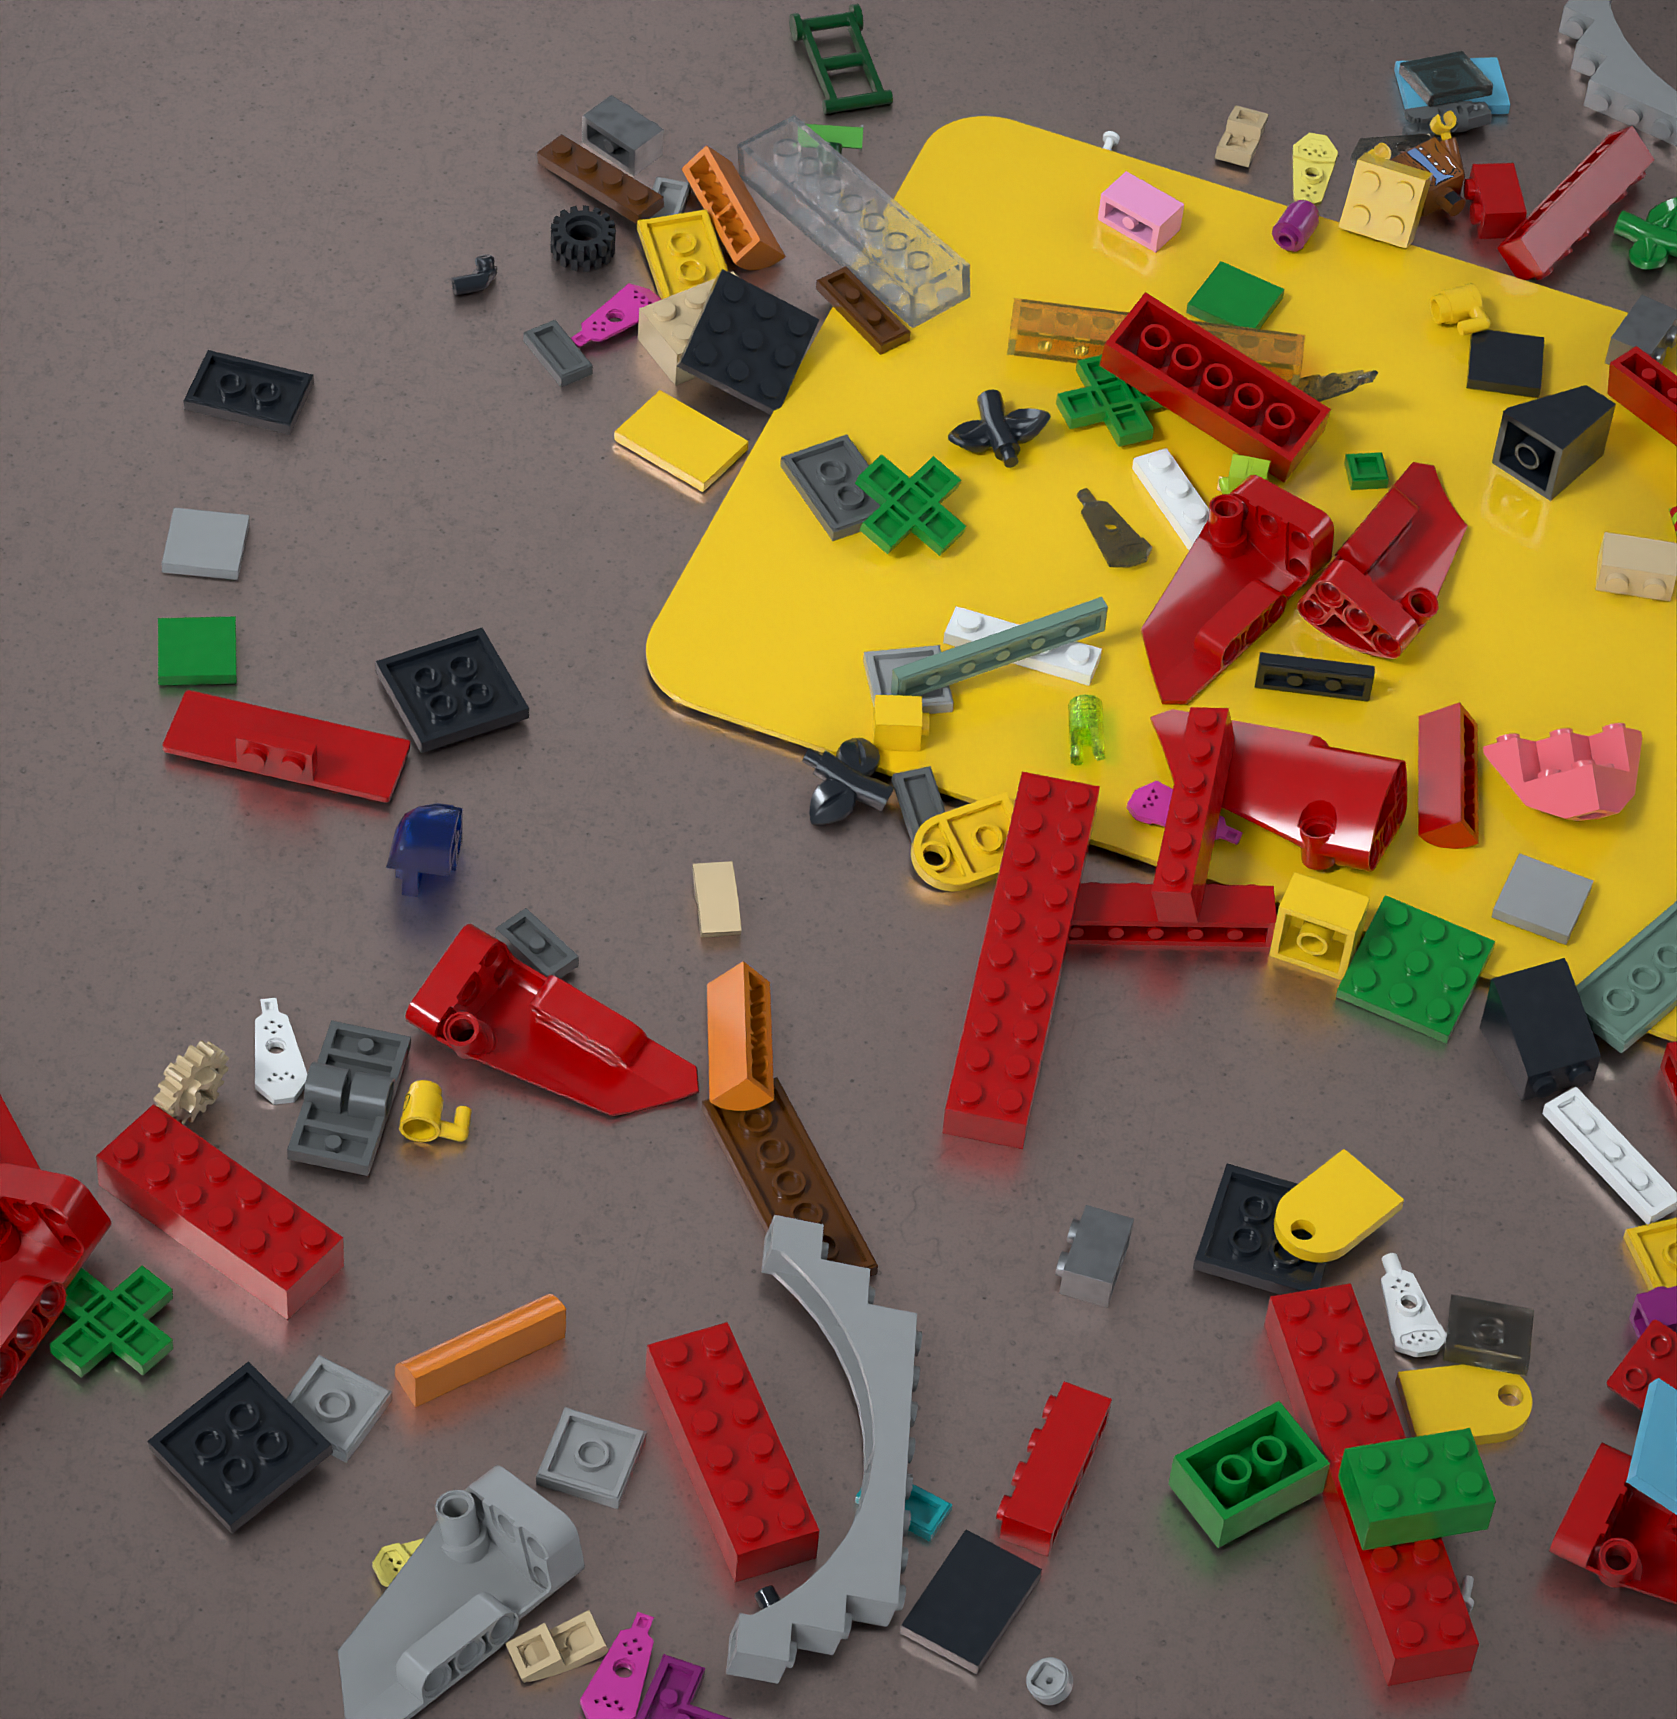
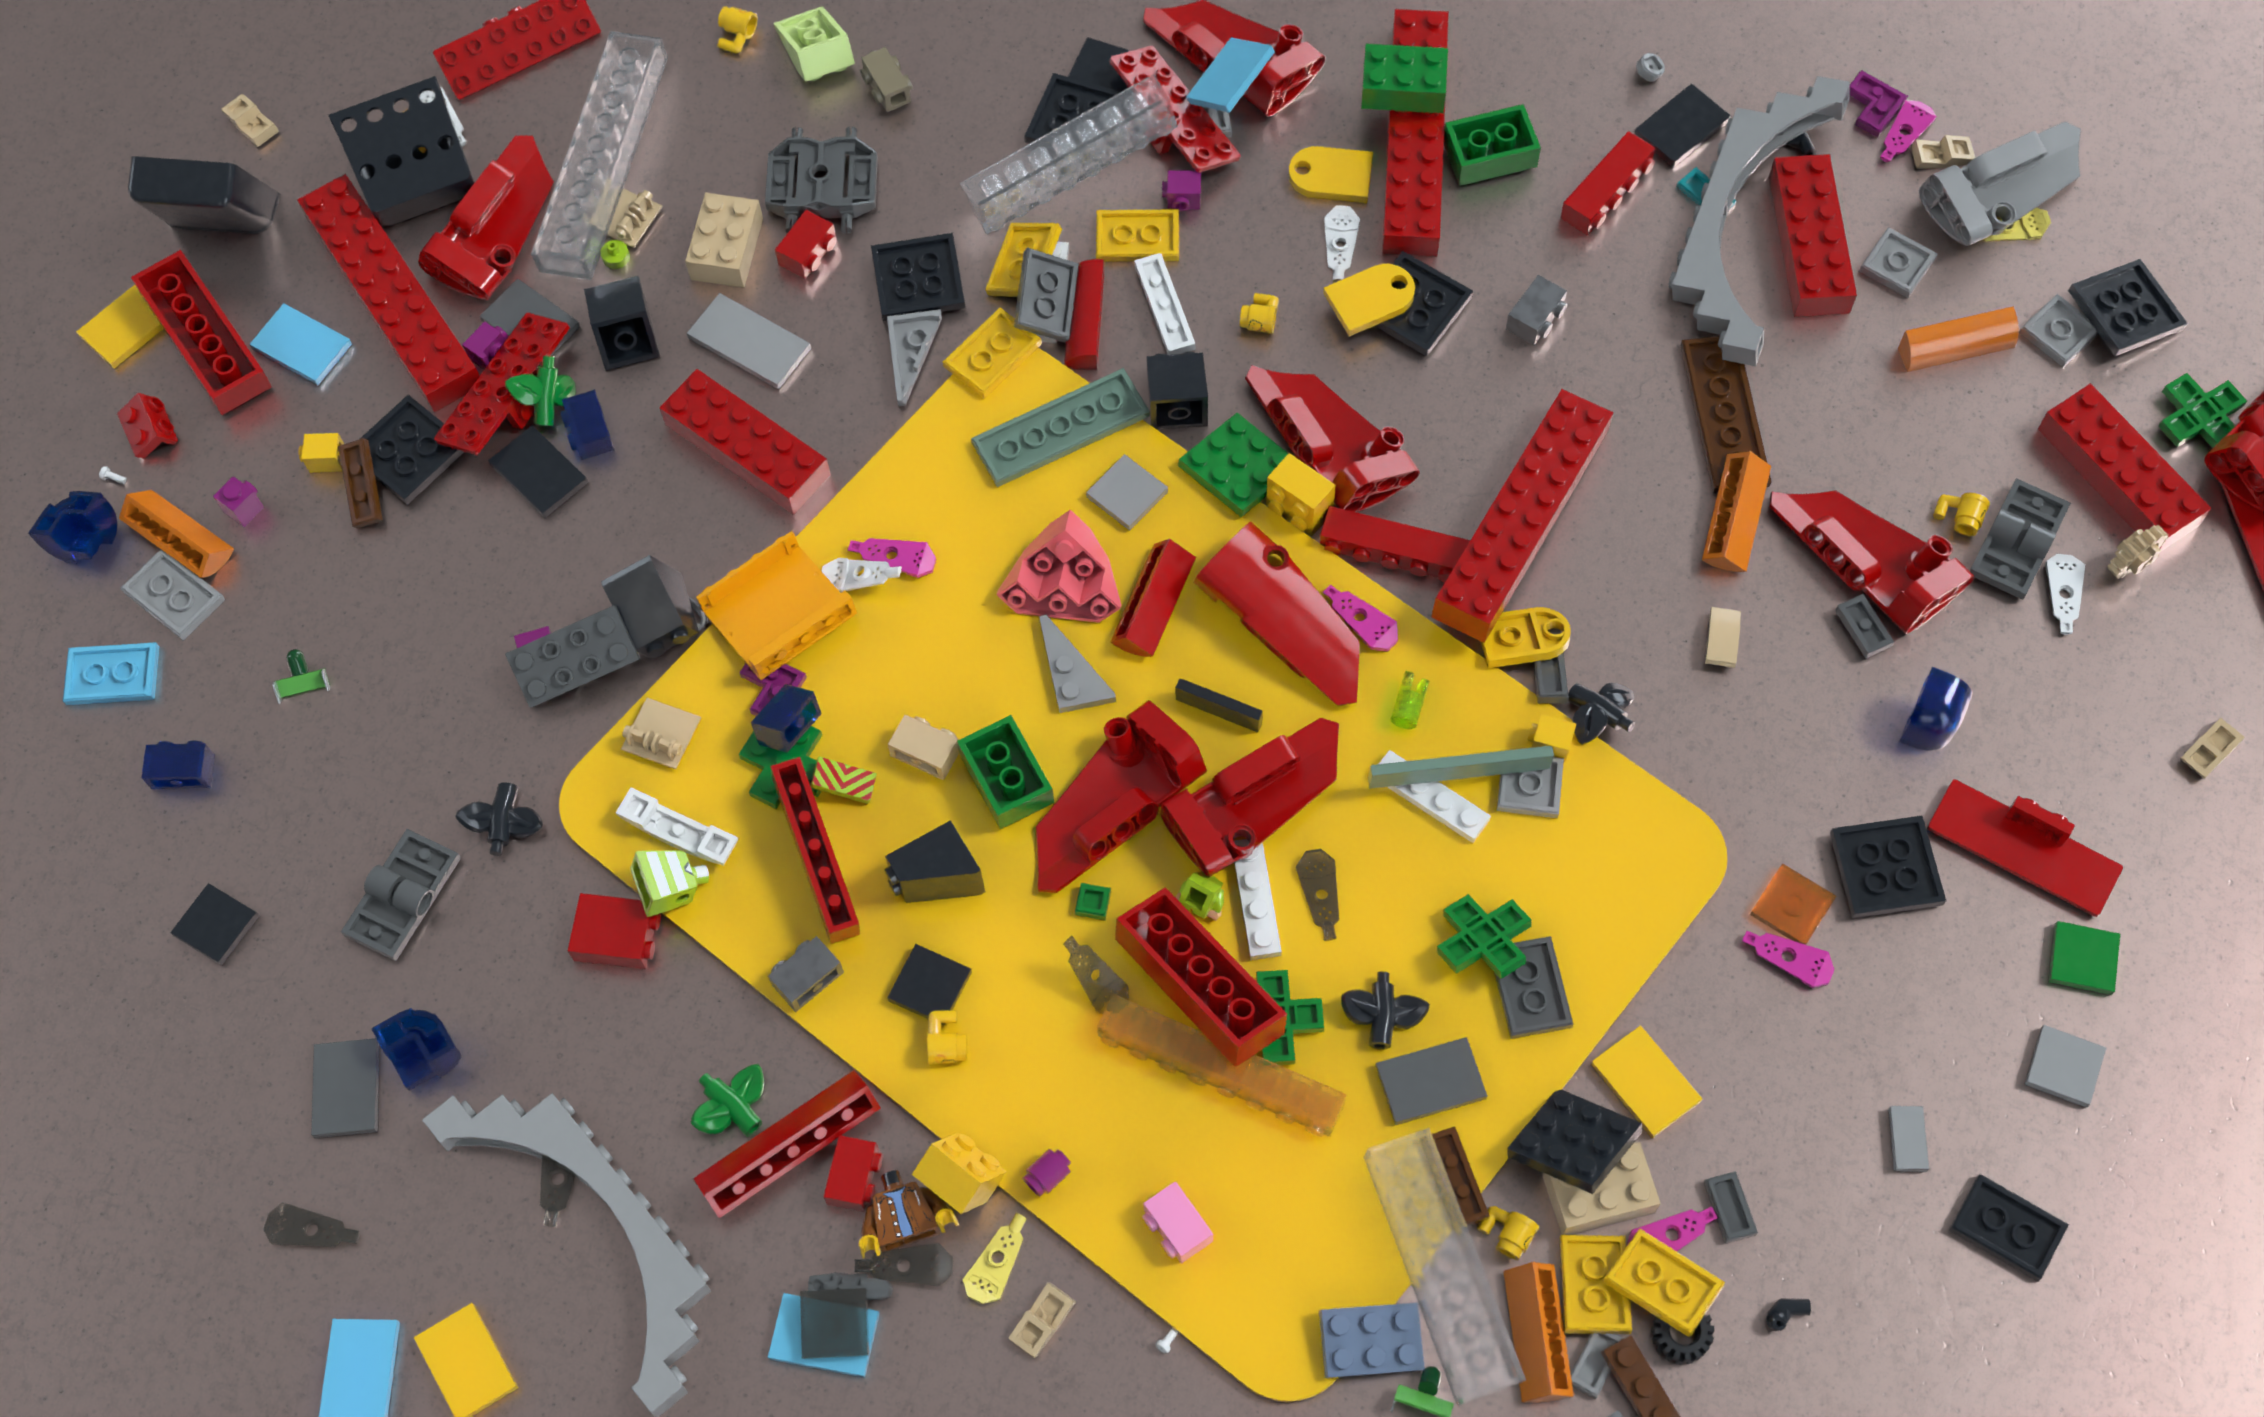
camera: 155 degrees left, 15 degrees up
red brick [1151,707,1235,923] -> none
green tile [1186,261,1285,341] -> none
clear smoke tile [1443,1294,1534,1376] -> none
none -> green brick [957,715,1054,829]
none -> light grey wing [1039,615,1116,713]
none -> yellow piece [1239,293,1279,334]
none -> red panel [1245,365,1420,513]
none -> sand blue plate [1319,1302,1425,1378]
none -> dark grey tile [1376,1037,1487,1125]
none -> yellow piece [1477,1206,1539,1261]
none -> yellow tile [1604,1228,1725,1338]
none -> dark pink piece [1742,931,1835,988]
none -> clear orange tile [1750,863,1837,945]
none -> light grey tile [1888,1106,1929,1172]
none -> tan slope [2180,717,2245,779]

